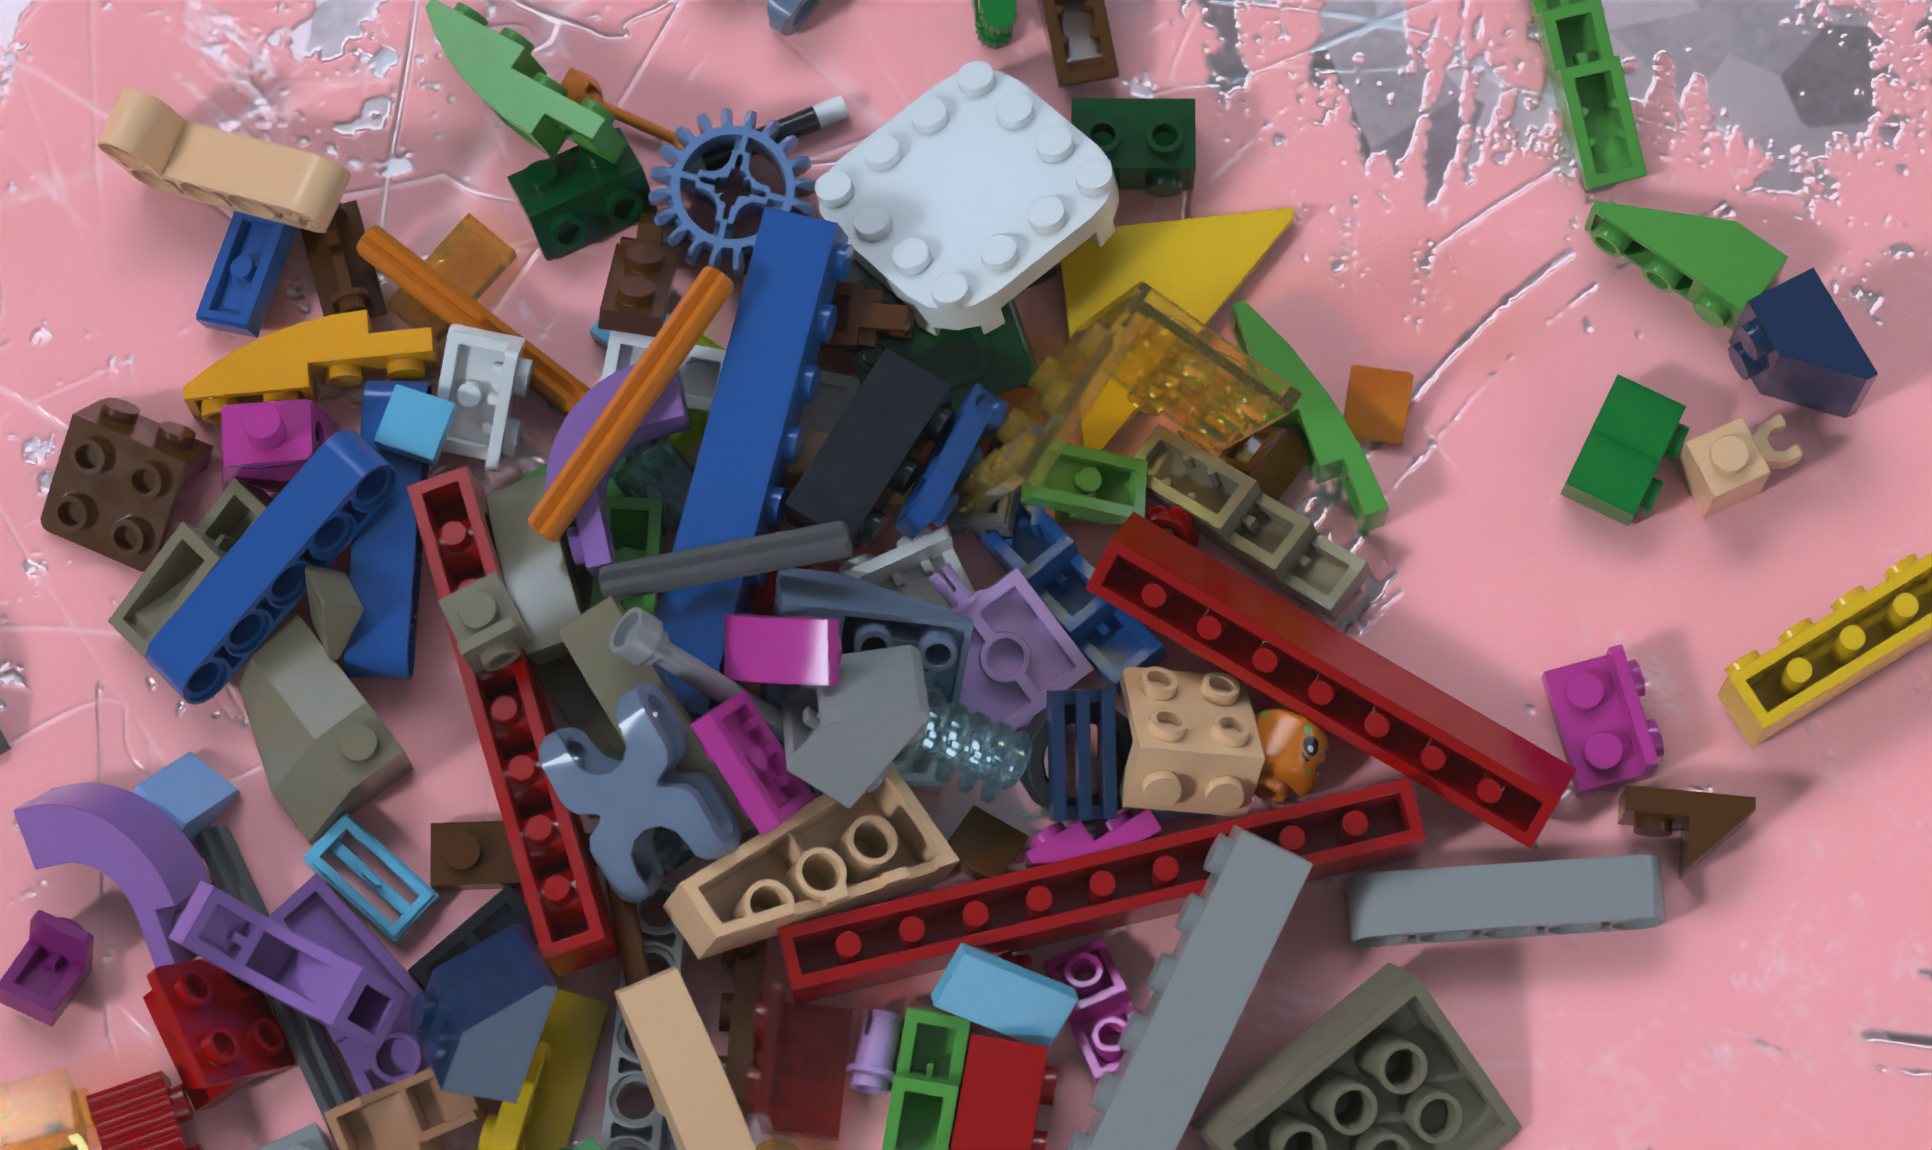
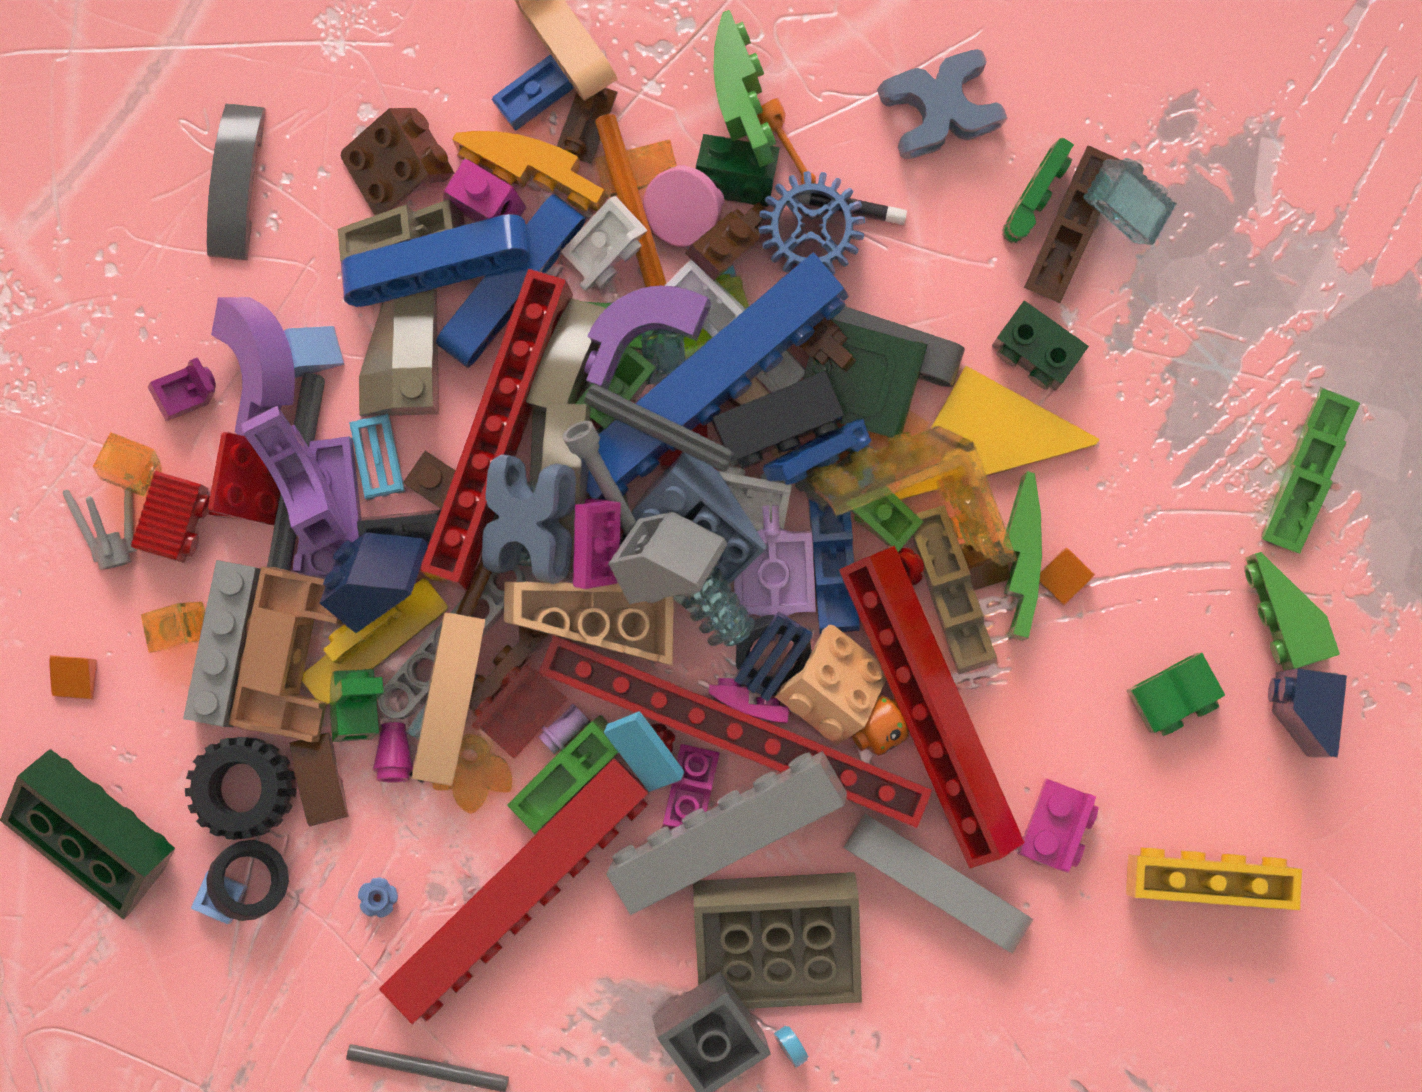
camera: 35 degrees right, 10 degrees up
dark tan slope [305,565,364,660] -> none
medium azure tile [374,384,458,467] -> none
dark tan bracket [438,571,533,673] -> none
orange axle [527,266,734,542] -> none
dark pink slope [724,614,842,685] -> none
white plate [815,61,1119,336] -> none
reddish brown slope [947,805,1029,880] -> none
reddish brown slope [1617,785,1756,879] -> none
light nougat brick [1675,414,1803,519] -> none
none -> bright pink tile [643,165,724,247]

